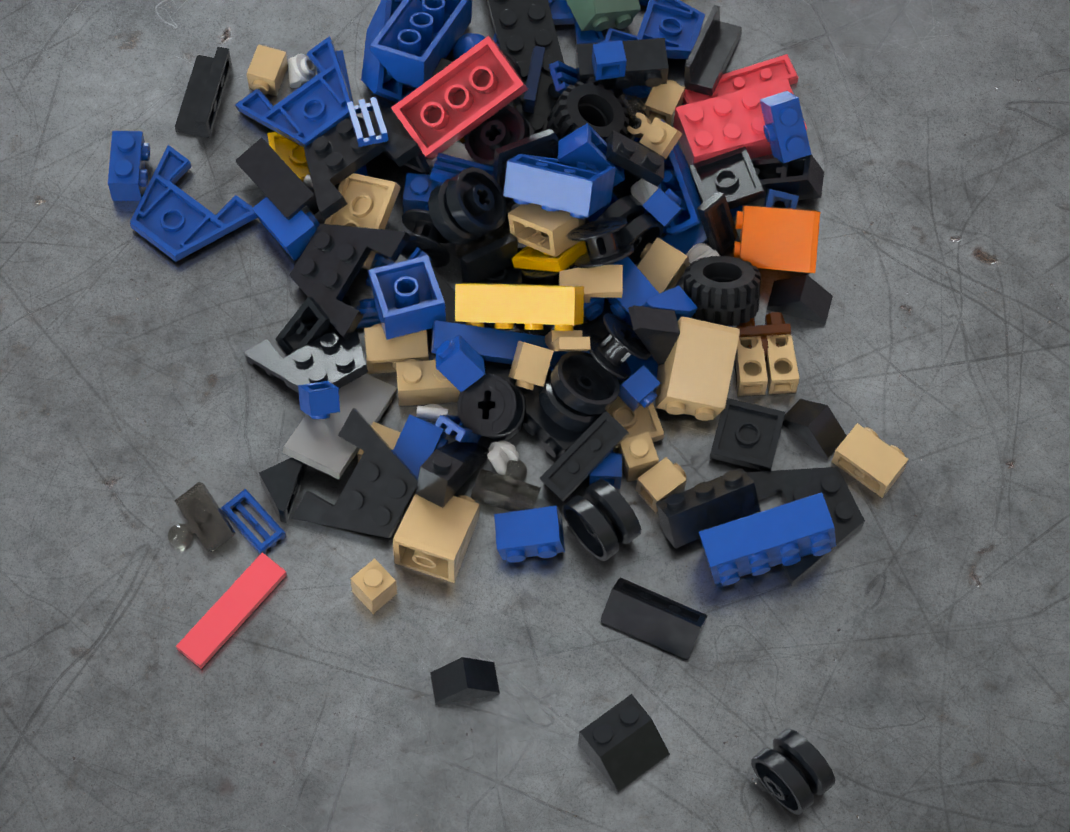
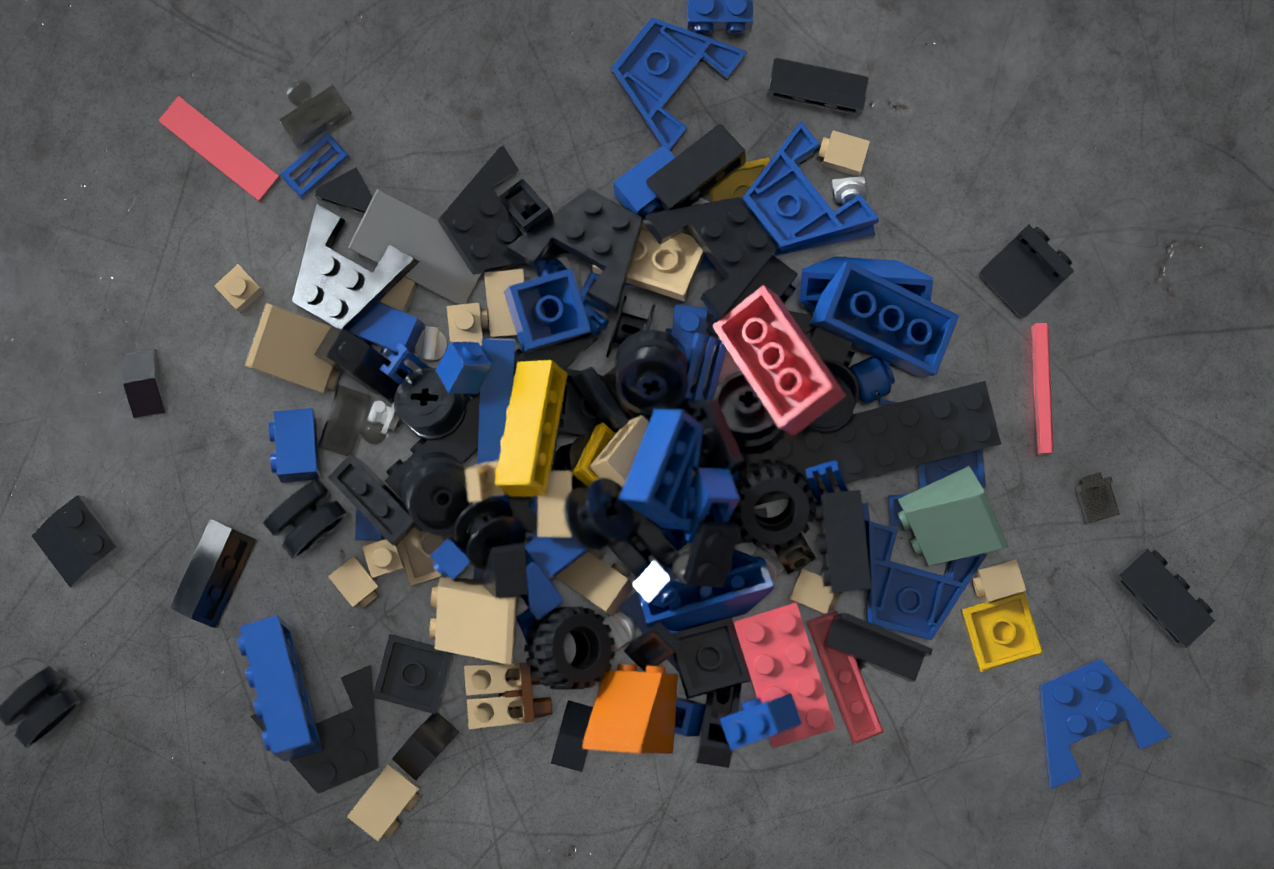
camera: 90 degrees right, 20 degrees up
blue plate [298,381,340,419] -> none
tile [347,97,388,147] -> none
tan brick [508,341,554,390] -> none
dark blue tile [522,46,545,113] -> none
blue plate [592,40,627,80] -> none
tan plate [627,112,682,159] -> none
black brick [656,468,761,548] -> none

